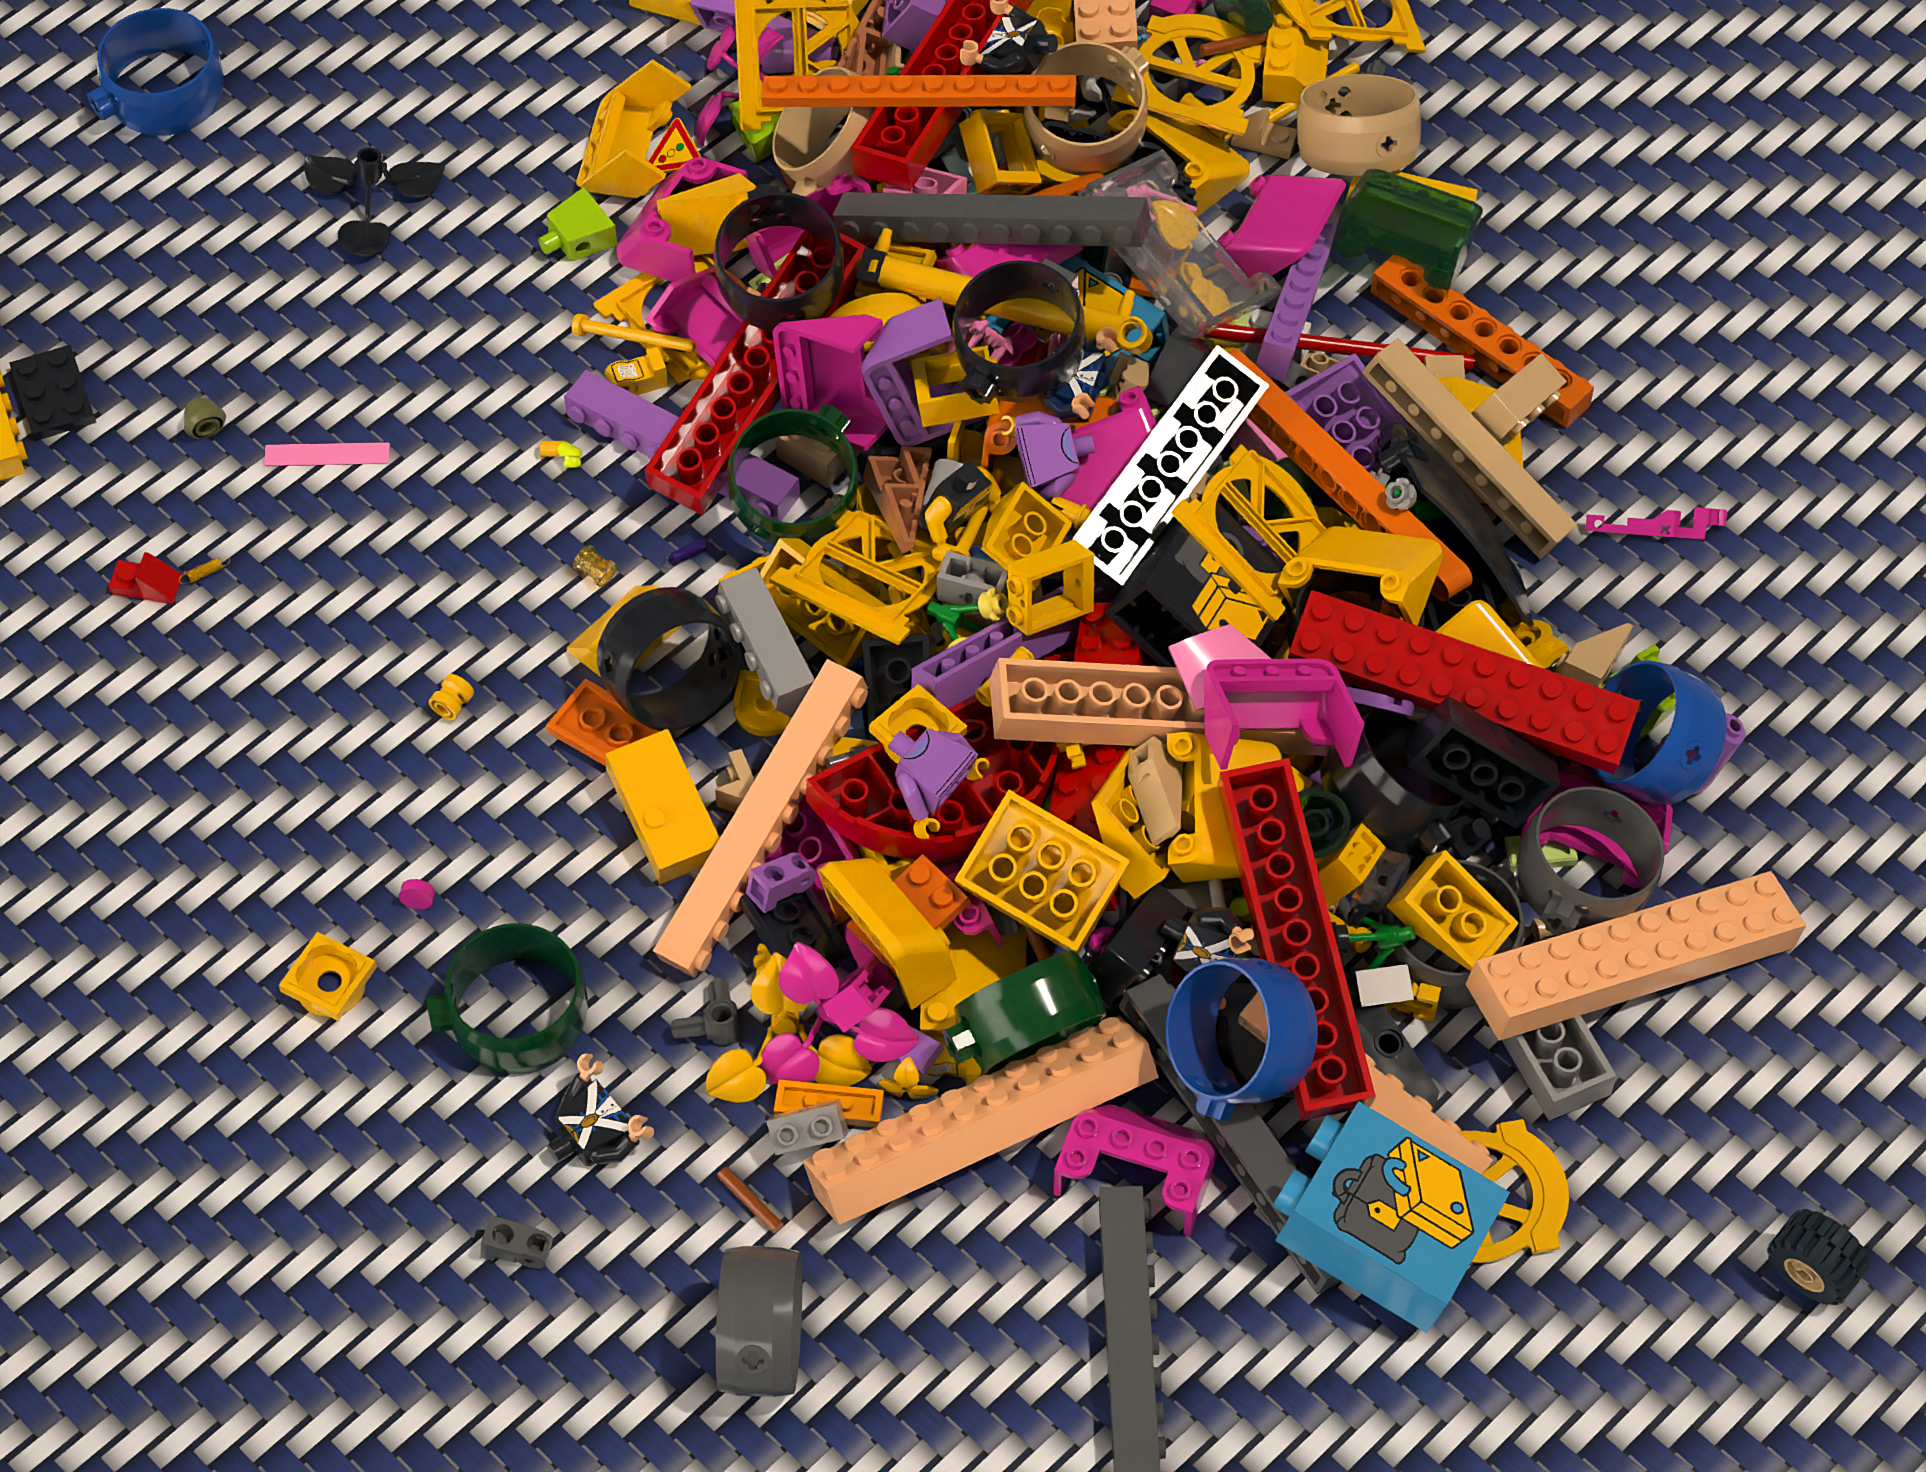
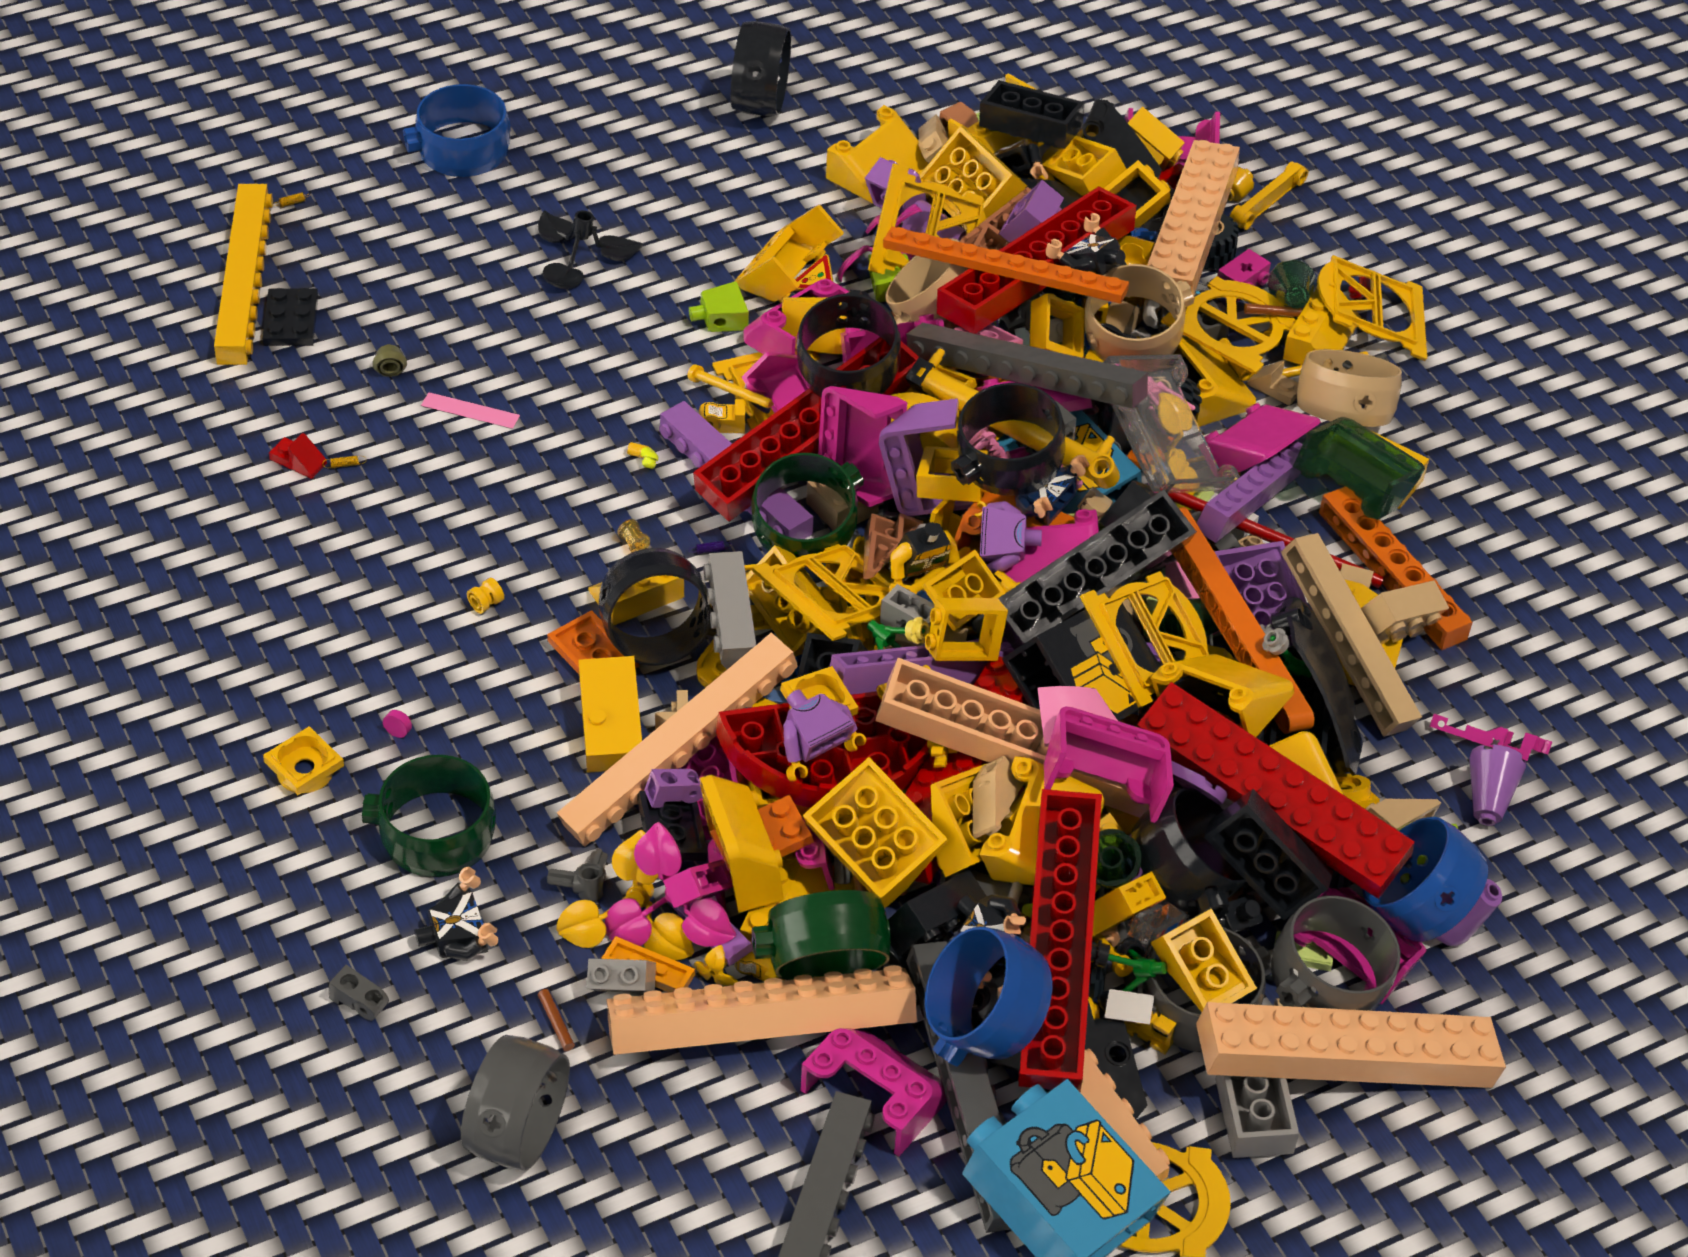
camera: 15 degrees right, 10 degrees down
none -> medium lavender cone [1469,745,1527,826]

